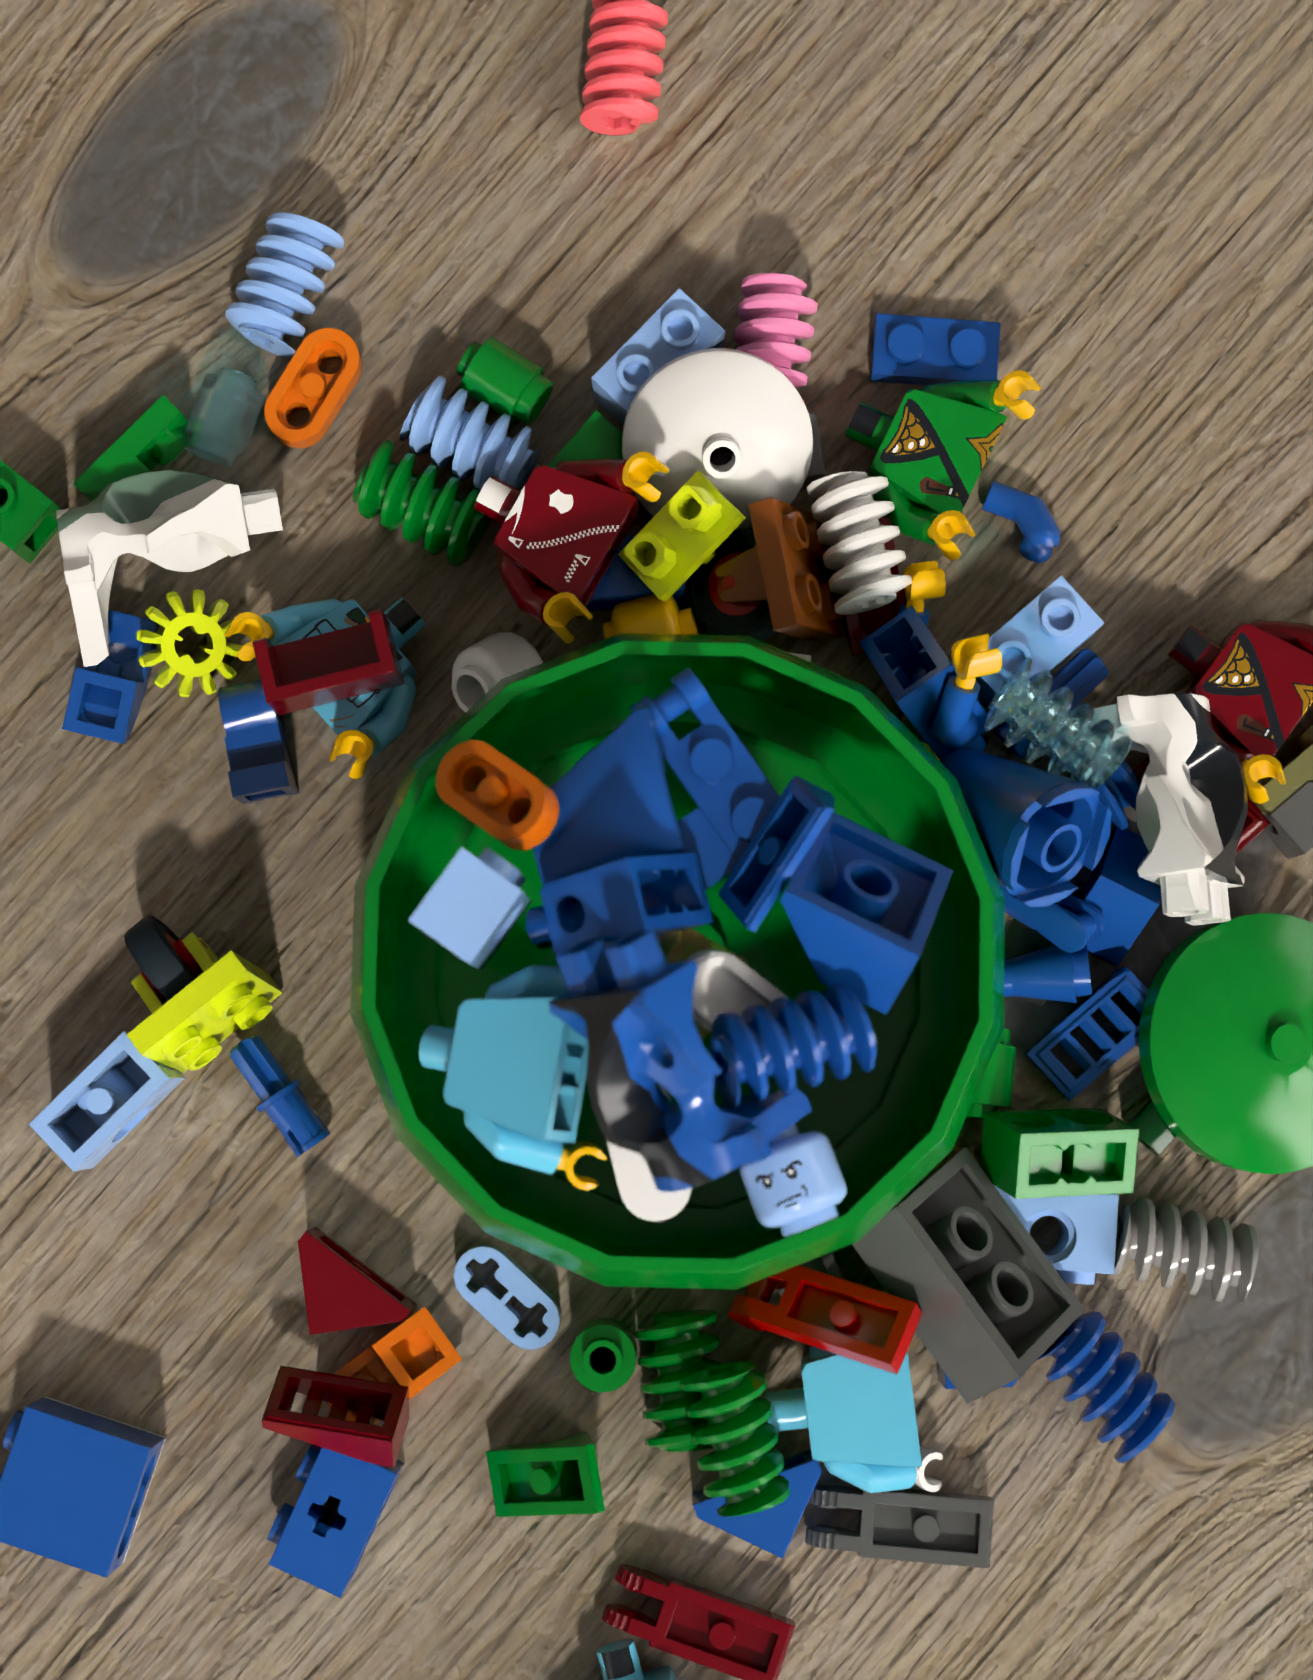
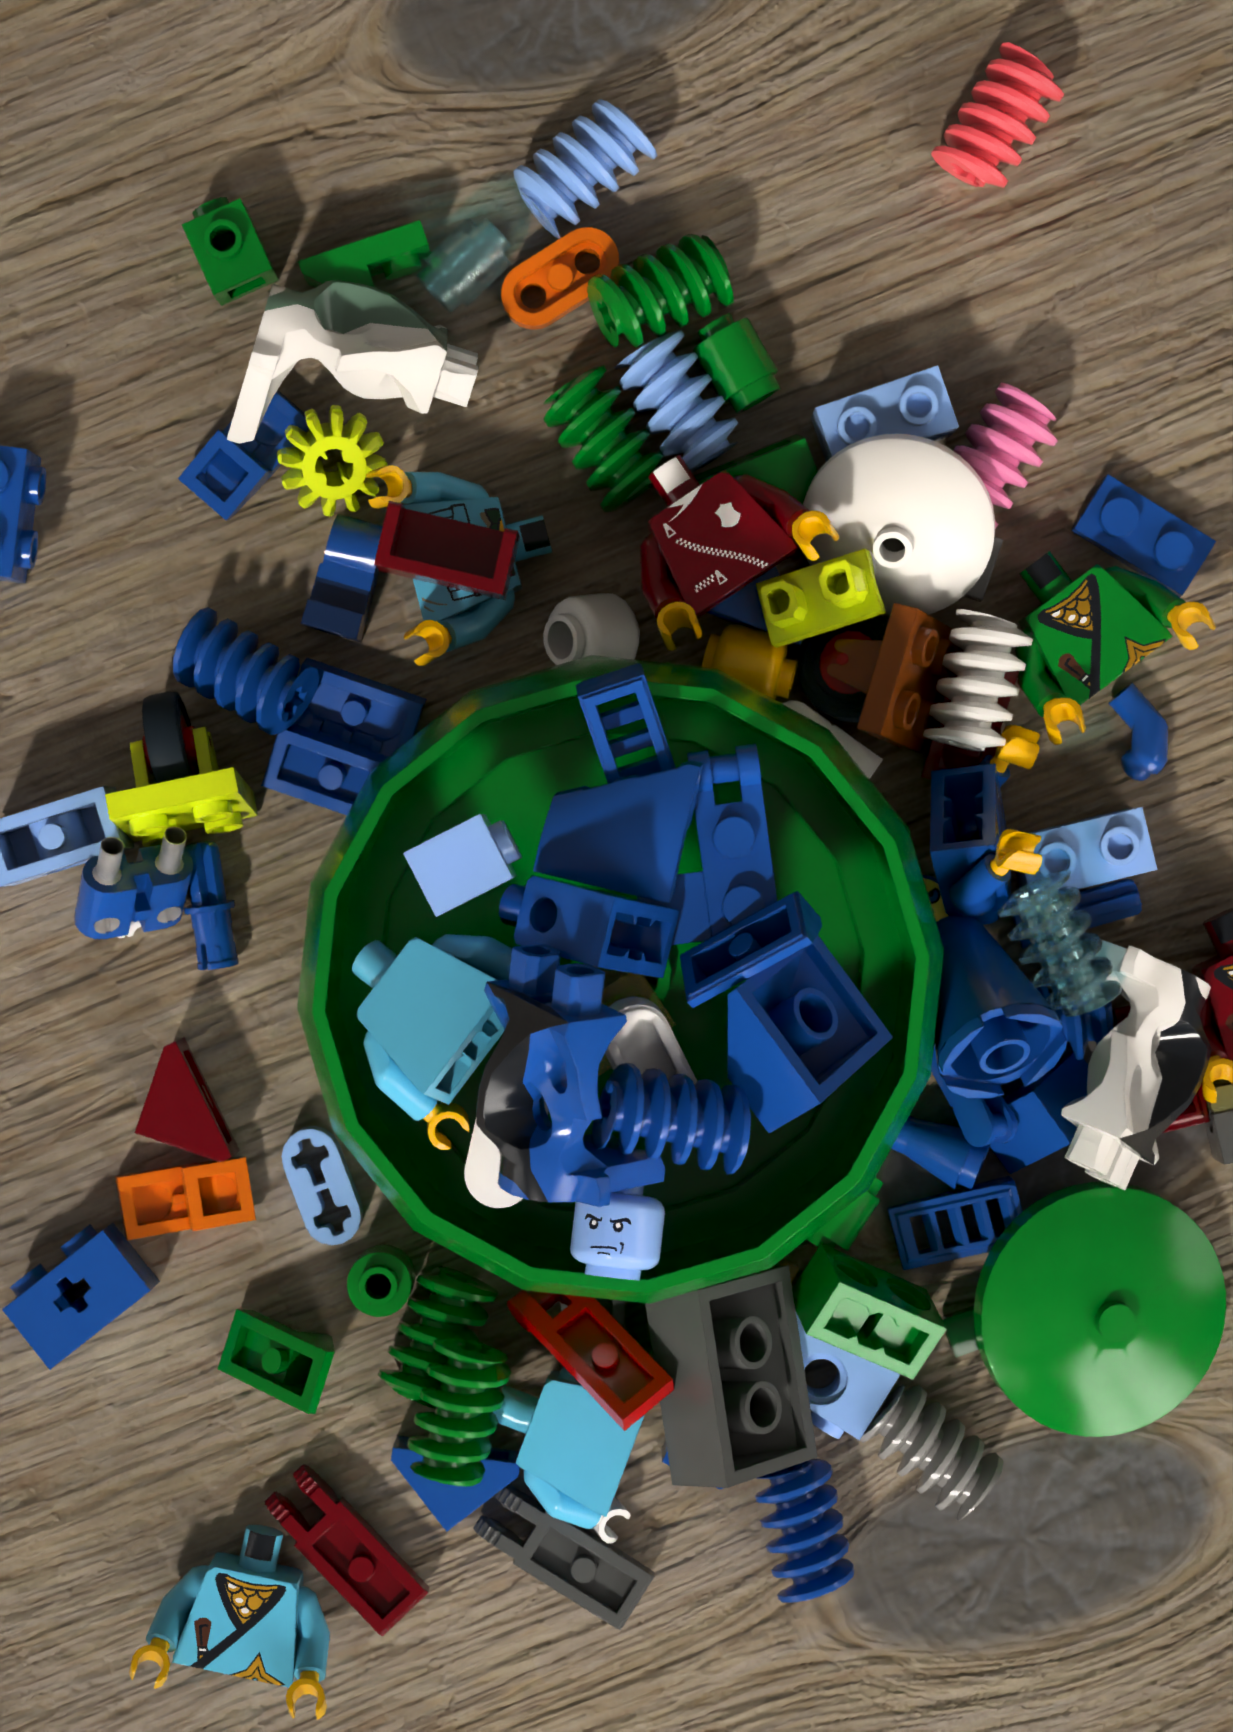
camera: 25 degrees right, 5 degrees up
dark red slope [262,1366,410,1468] -> none
orange plate [436,740,559,850] -> none
none -> blue piece [74,827,193,939]
none -> blue piece [173,607,319,735]
none -> blue slope [261,658,427,815]
none -> blue slope [576,663,676,784]
none -> green piece [587,234,734,348]

